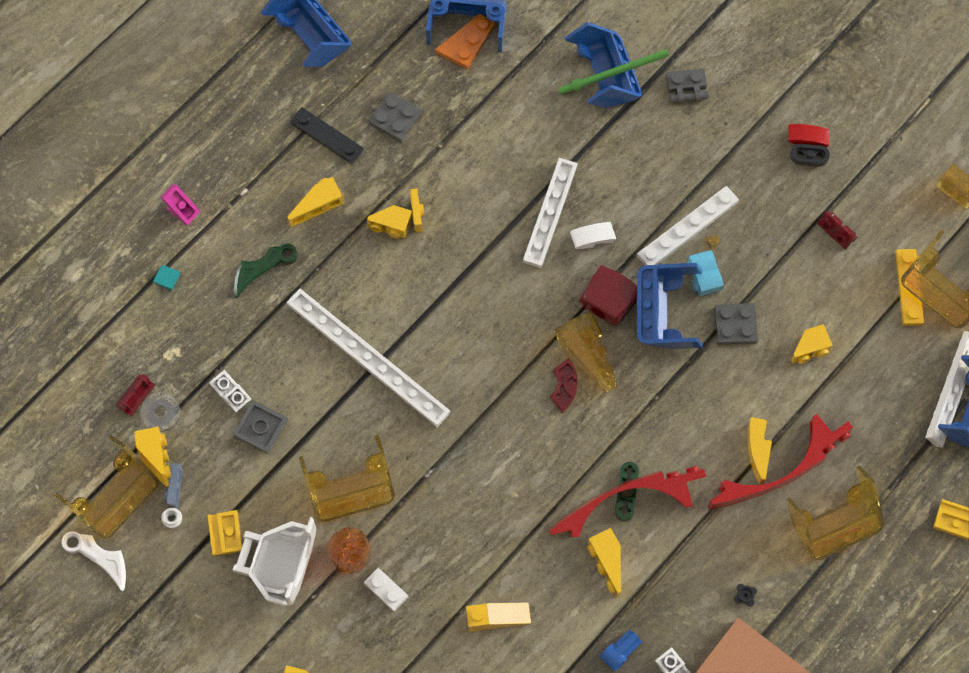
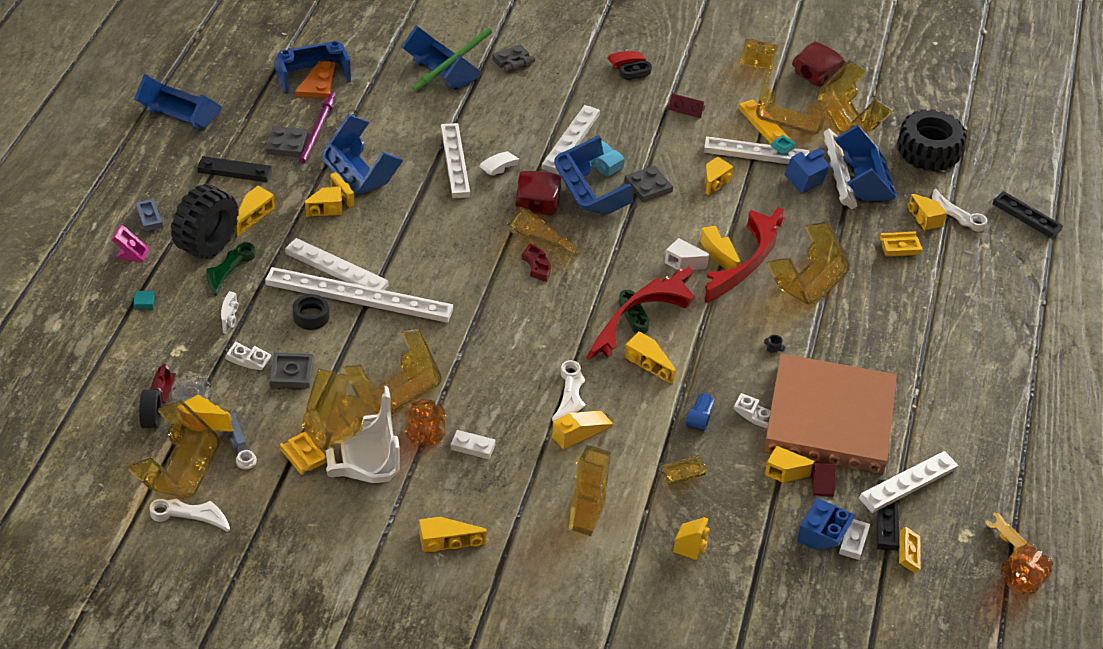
camera: 30 degrees left, 25 degrees down
none -> sand blue plate [136,199,163,231]
none -> black tyre [139,389,162,428]
none -> black tyre [170,184,239,259]
none -> white slope [221,291,239,334]
none -> white plate [285,238,389,290]
none -> black tyre [292,294,330,330]
none -> magenta bar [299,92,336,163]
none -> clear yellow windscreen [302,369,369,450]
none -> blue windscreen [322,114,403,195]
none -> white piece [552,360,586,421]
none -> white slope [665,238,709,270]
none -> white plate [704,136,809,164]
none -> teal tile [771,135,796,155]
none -> blue plate [784,148,830,194]

